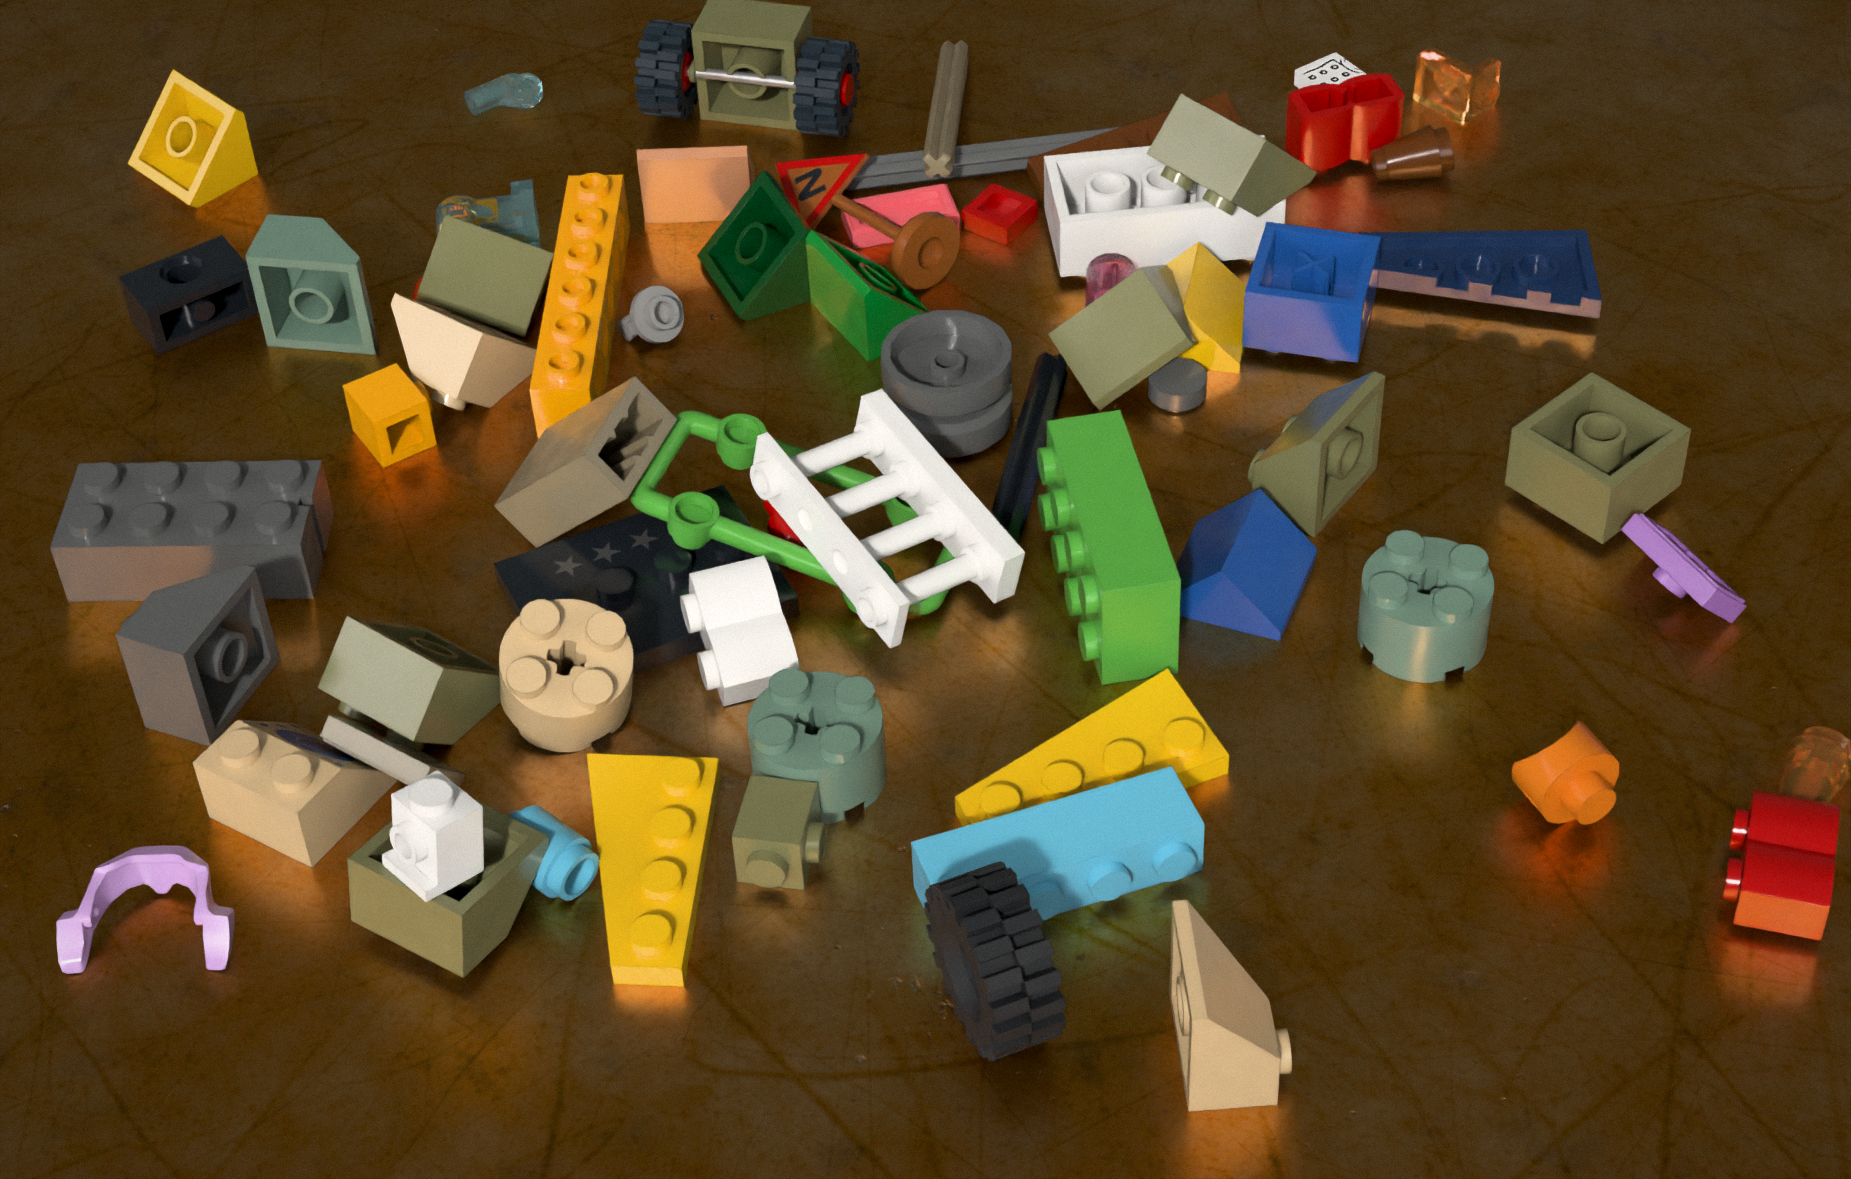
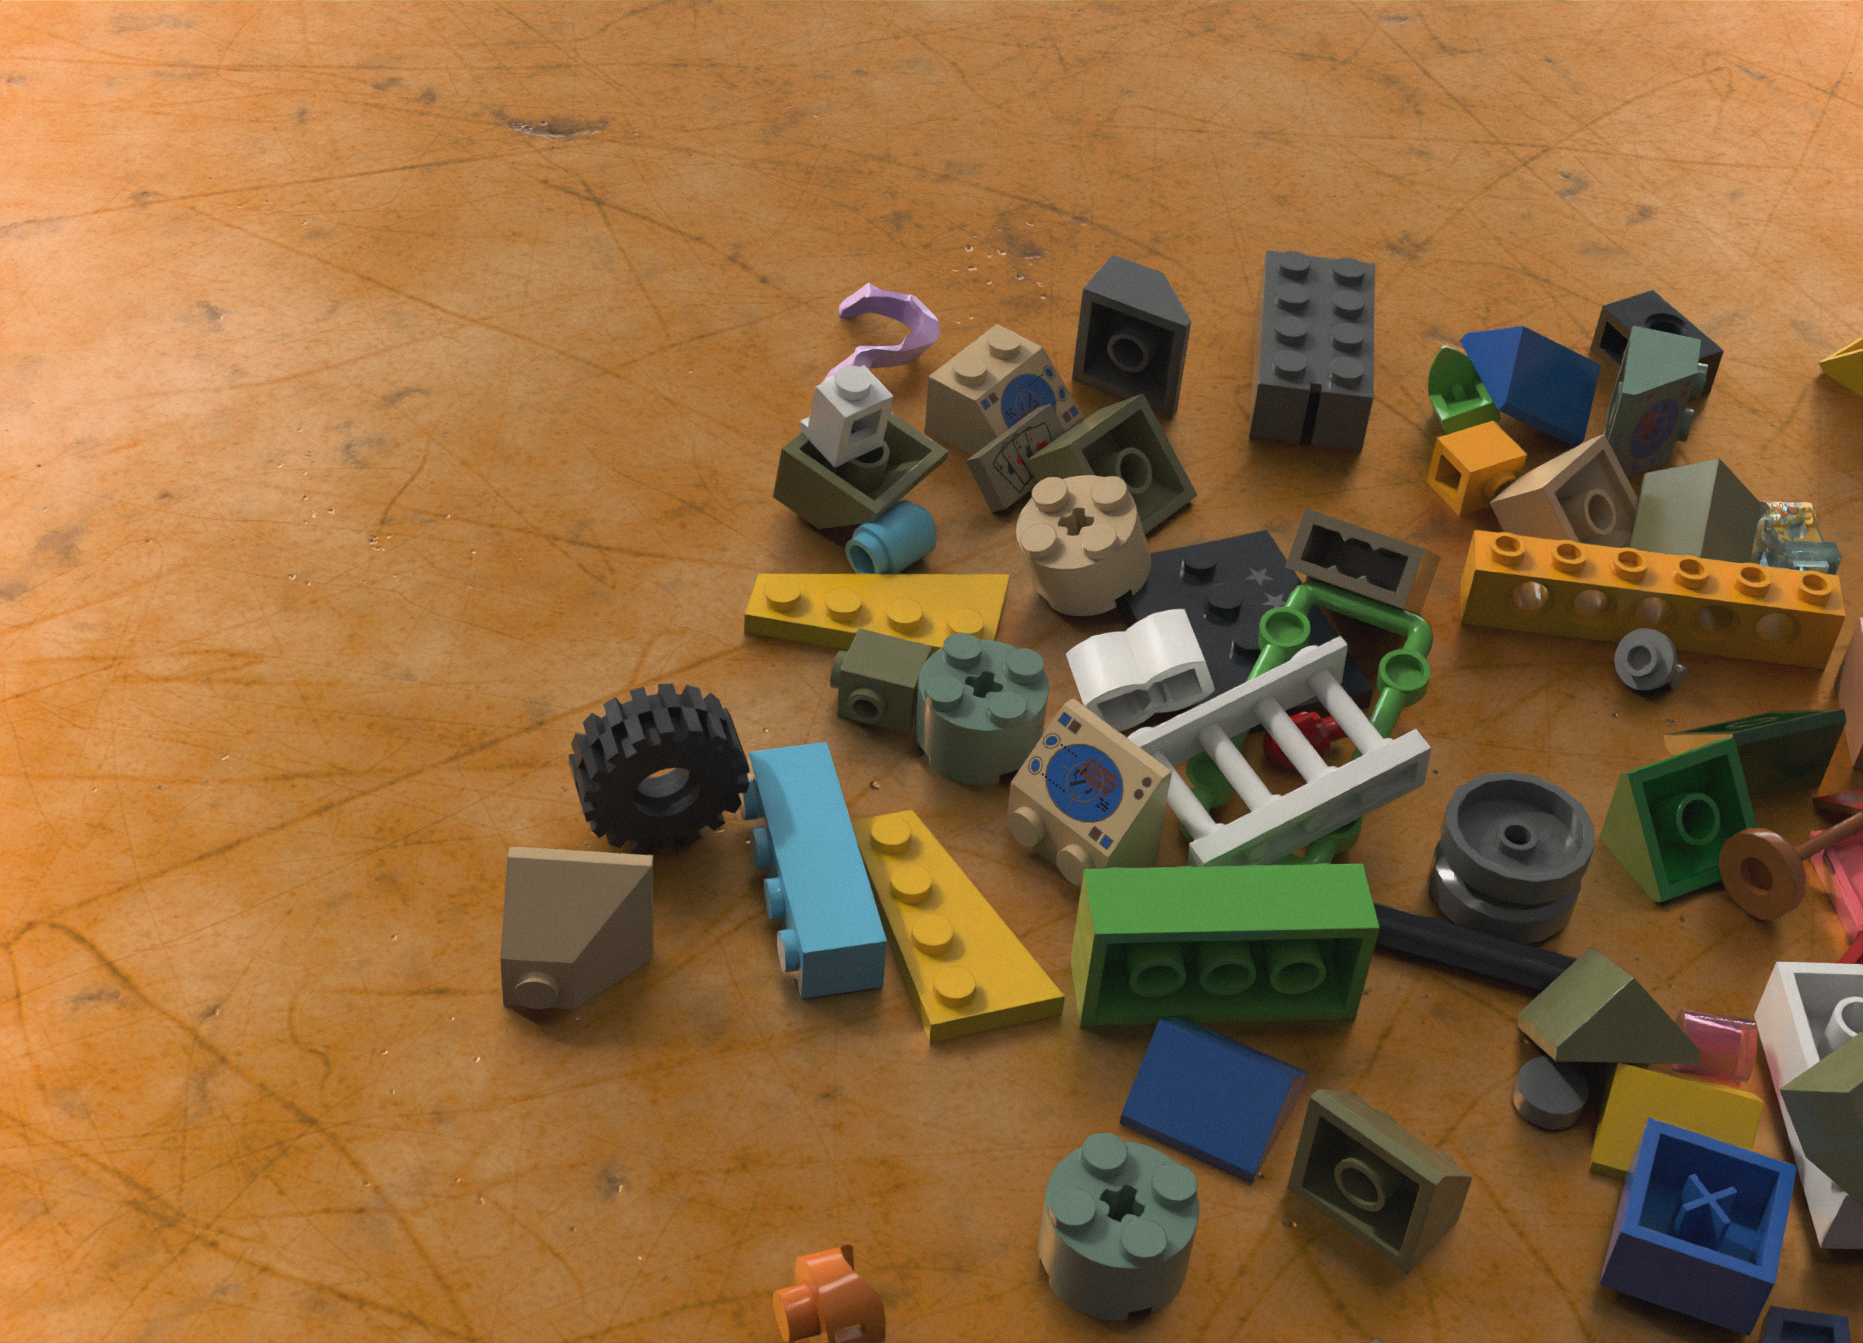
camera: 90 degrees right, 0 degrees up
none -> tan slope [1006,698,1172,887]
none -> bright green plate [1428,346,1502,435]
none -> blue slope [1460,326,1601,447]

